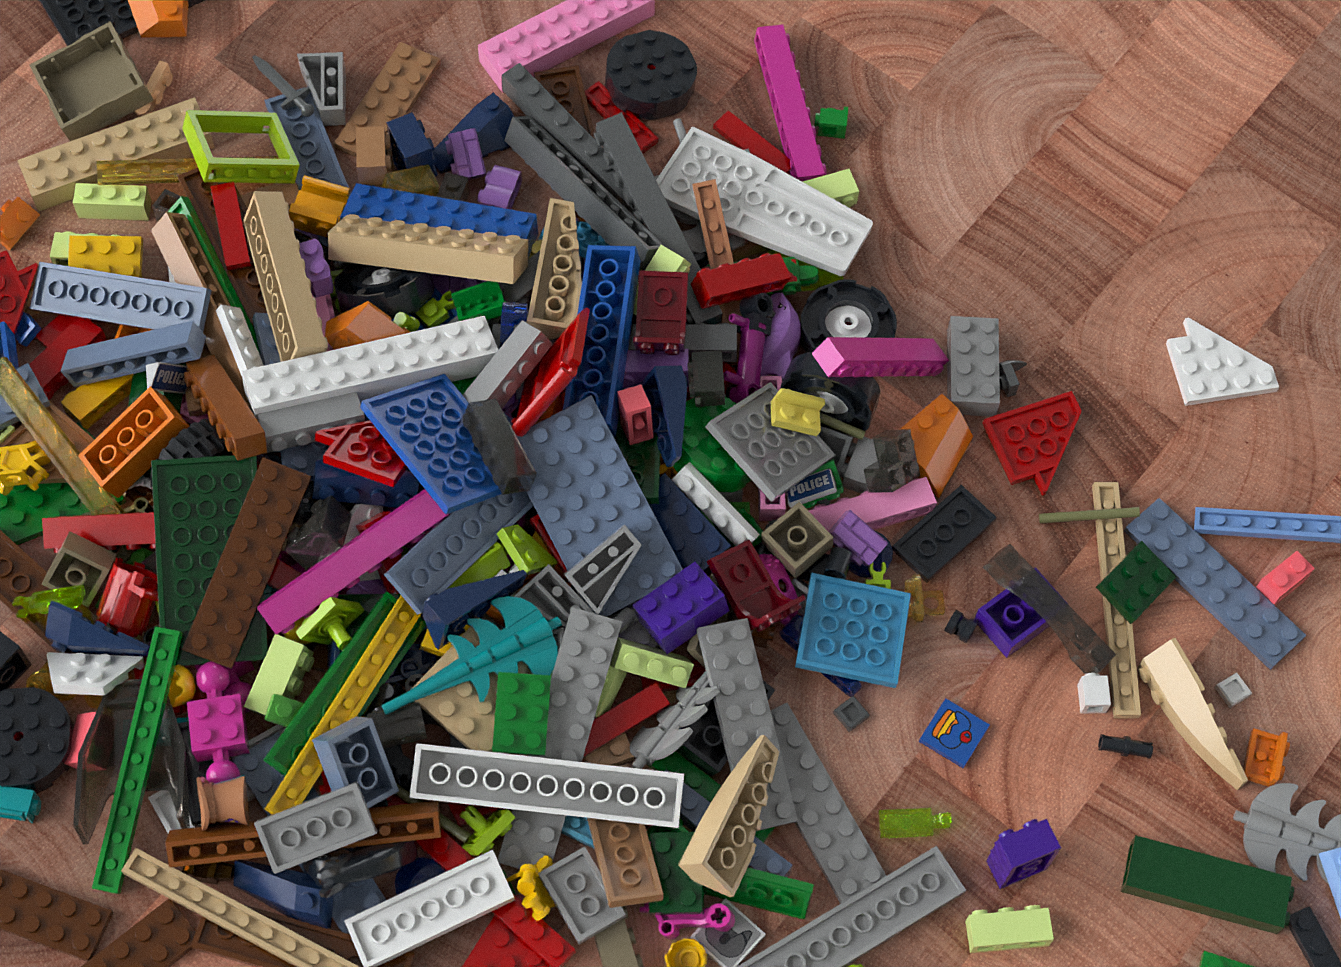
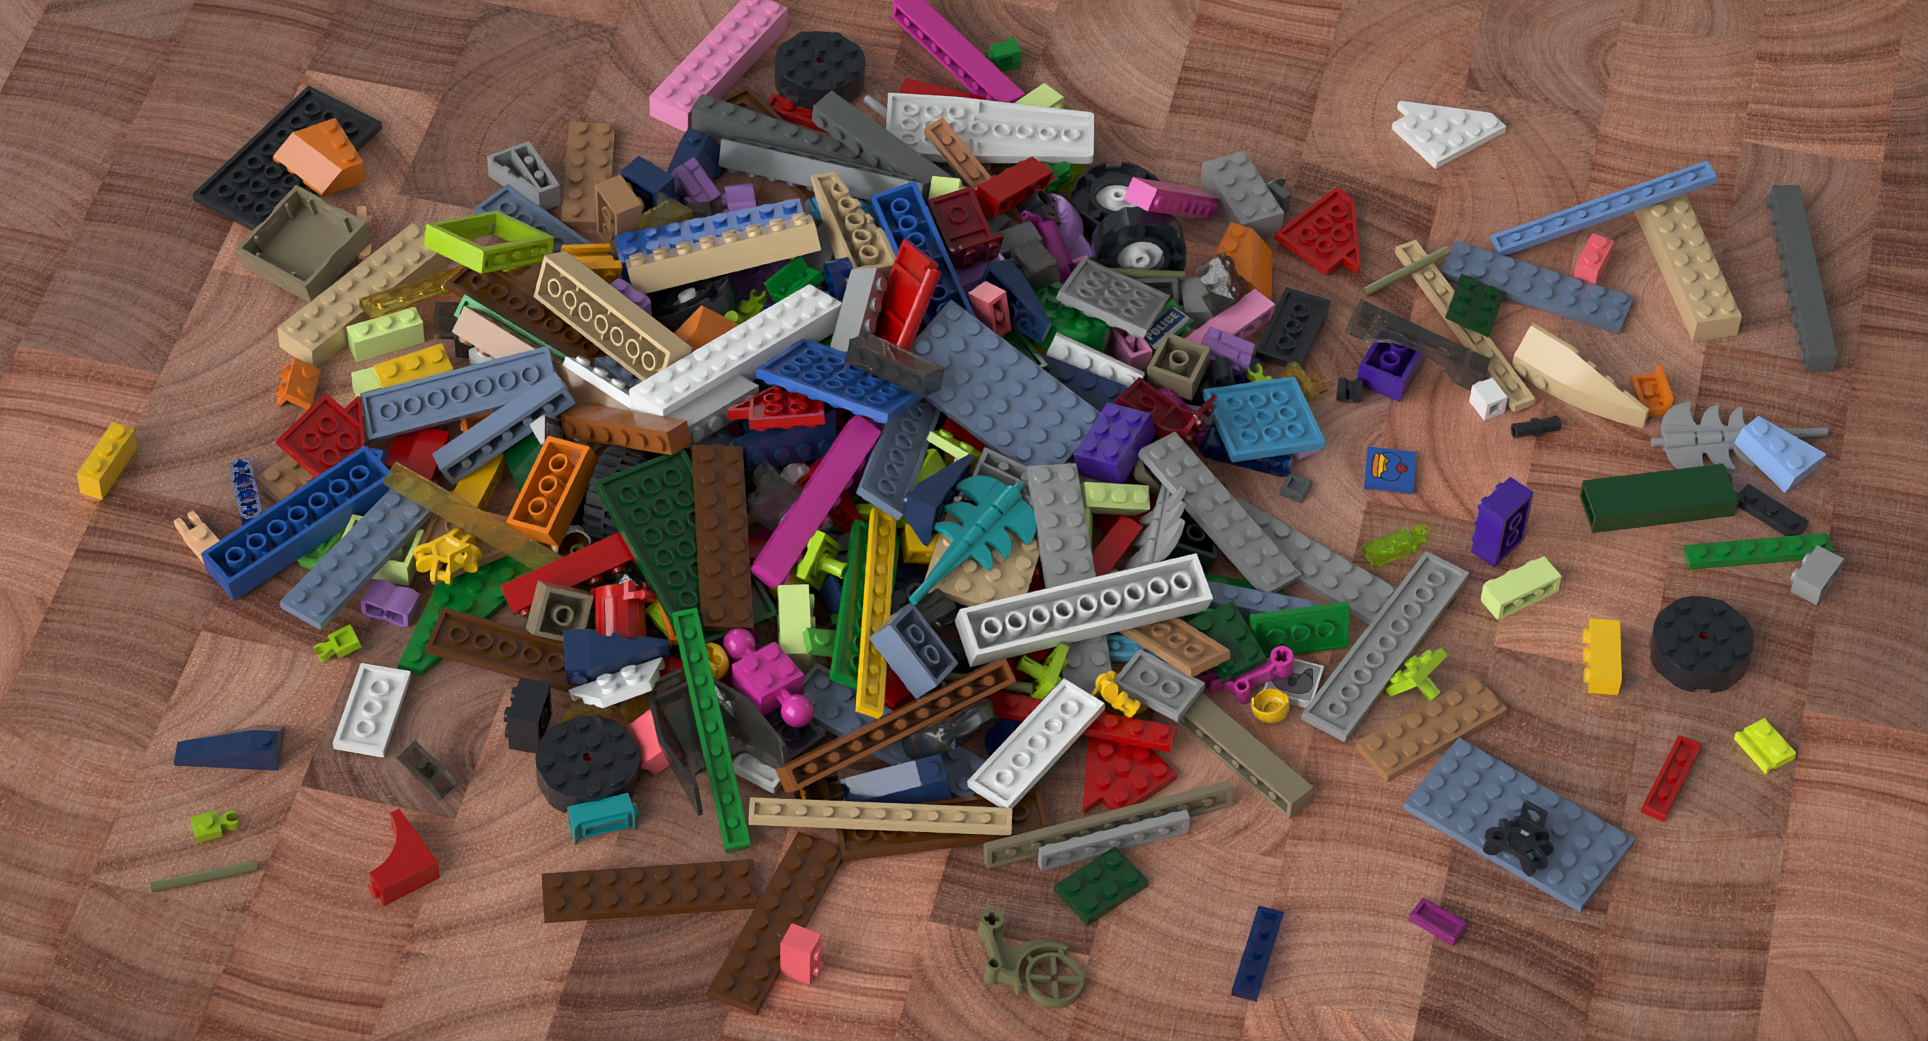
camera: 25 degrees left, 15 degrees down
clear neon green plate [12,585,86,618] -> none
nougat hat [197,775,250,831] -> none
red tile [210,182,251,271] -> none
dark grey sword [252,55,314,117] -> none
light grey plate [254,782,377,874] -> none
green plate [492,672,551,756] -> none
light grey wedge [564,525,641,615] -> none
tan wedge [679,735,780,897] -> none
light yellow bracket [771,388,825,437] -> none
white tile [1215,673,1252,708] -> none

